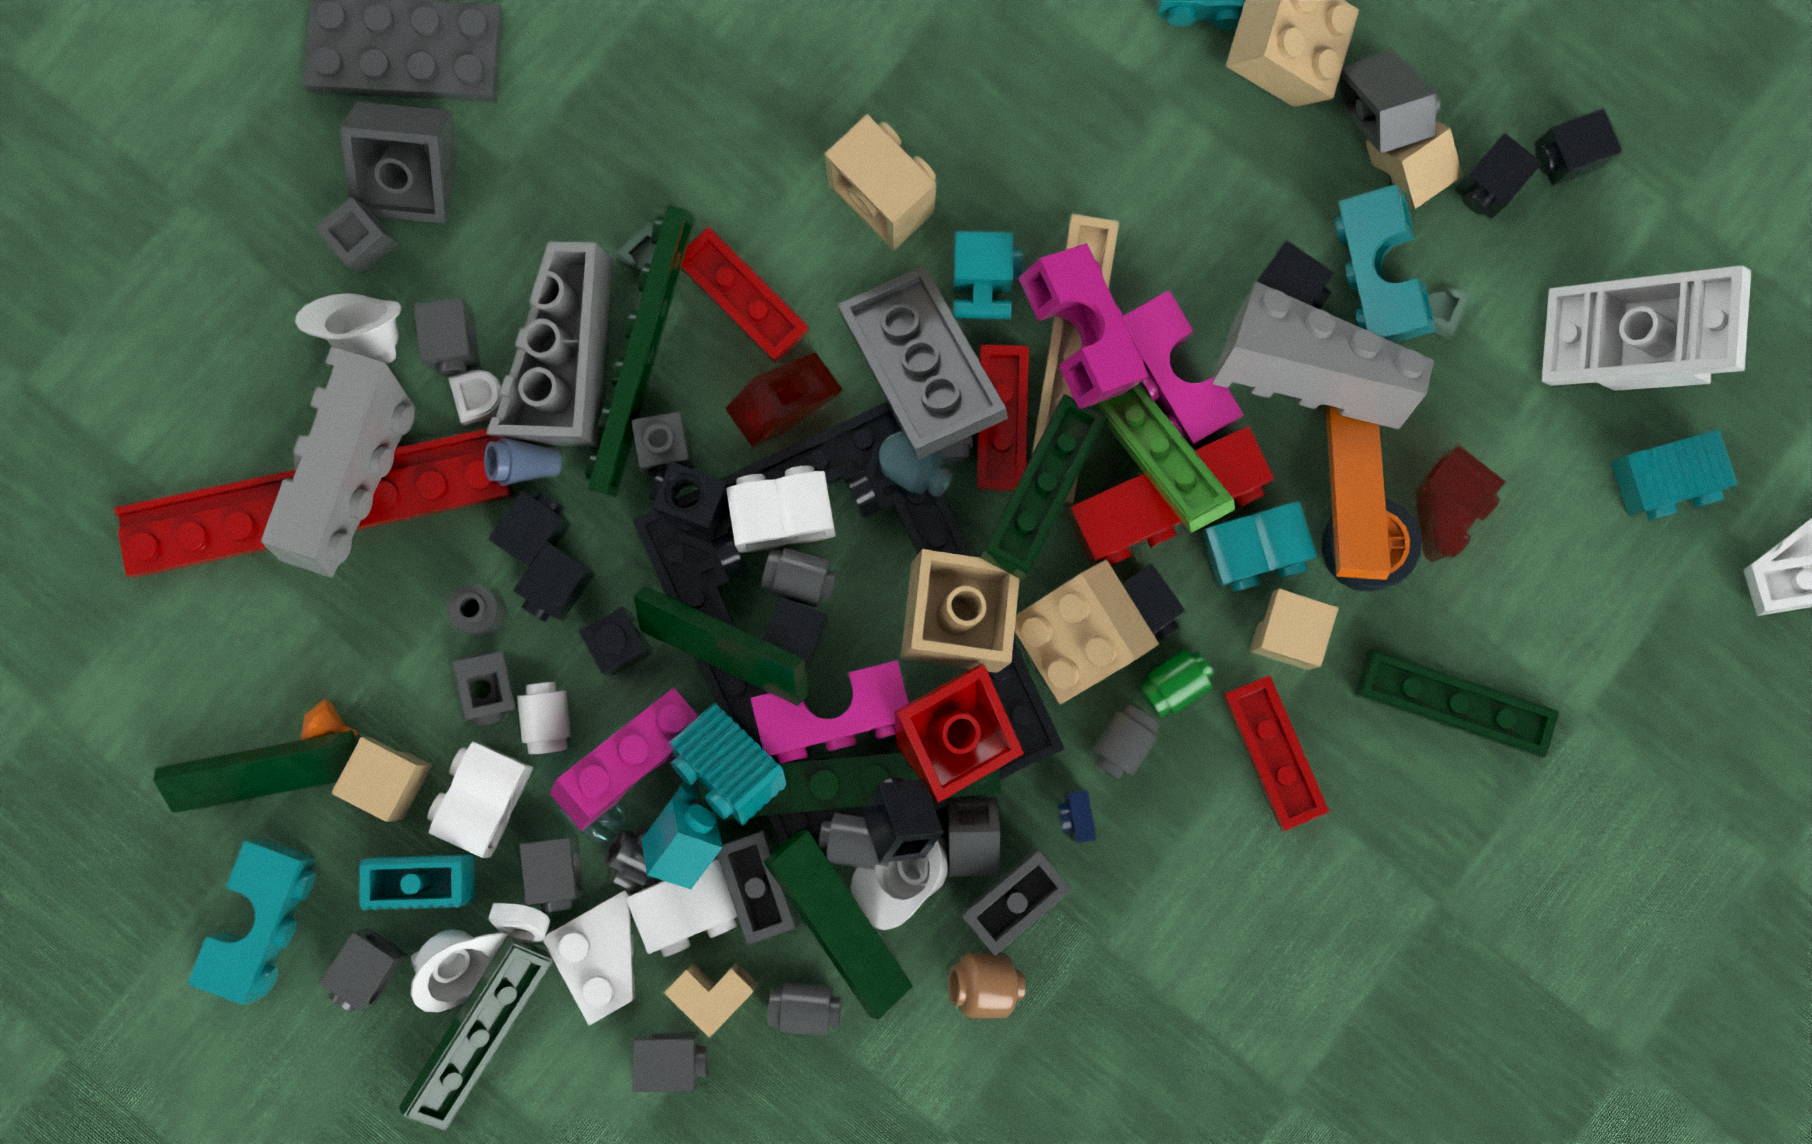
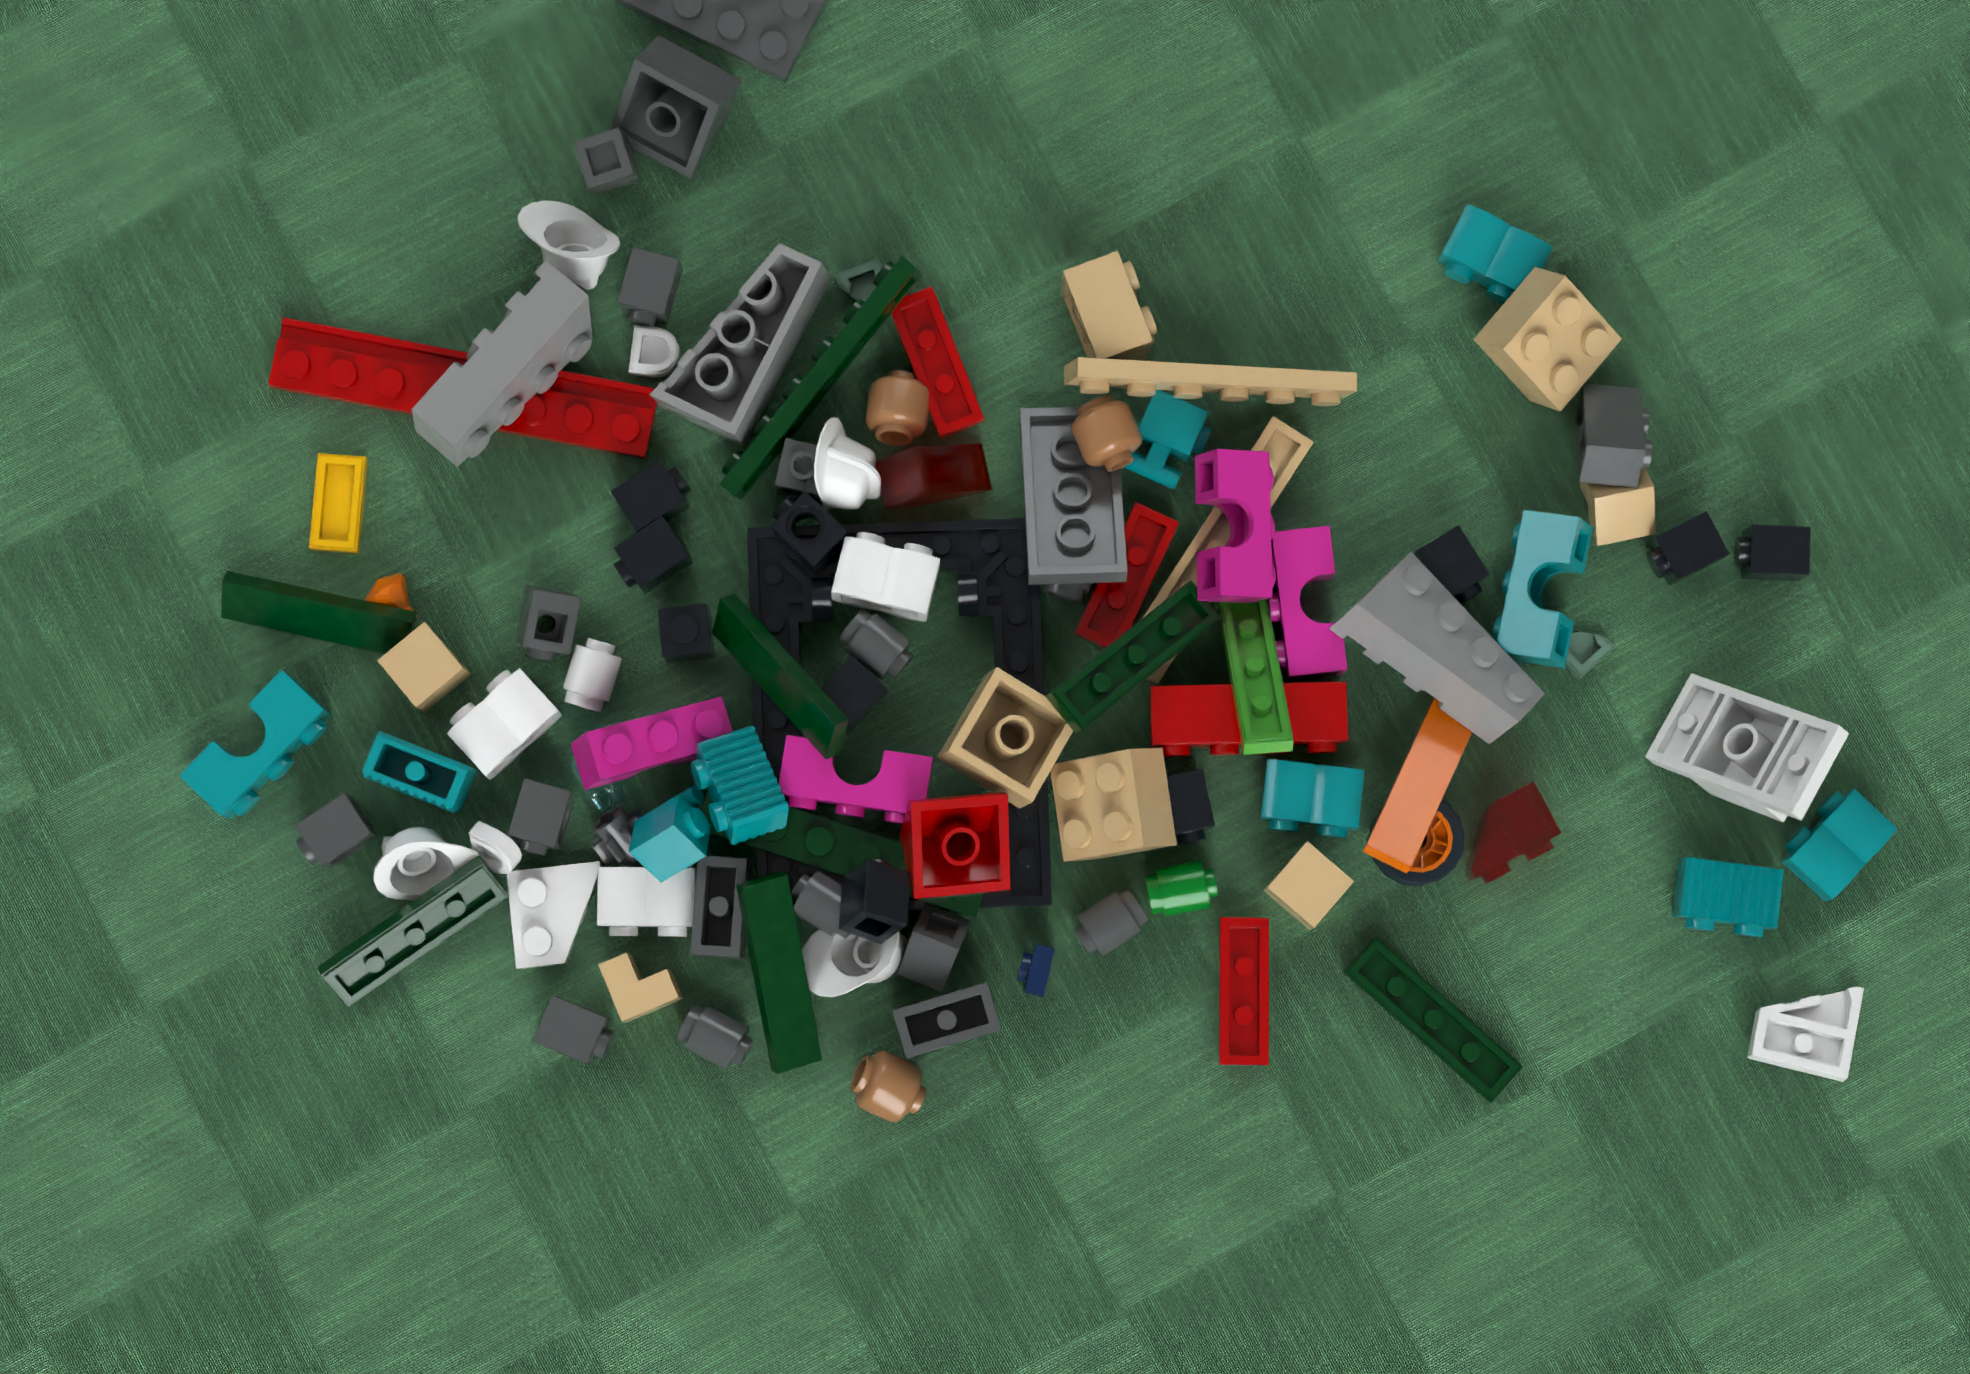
camera: 25 degrees right, 0 degrees up
dark grey brick [447,584,507,636] -> none
sand blue cone [484,437,562,486] -> none
clear light blue arm [879,432,953,498] -> none
none -> yellow tile [309,453,368,554]
none -> white piece [814,417,881,512]
none -> medium nougat head [865,370,929,446]
none -> tan plate [1064,357,1357,406]
none -> medium nougat head [1071,395,1142,472]
none -> teal brick [1781,788,1898,902]

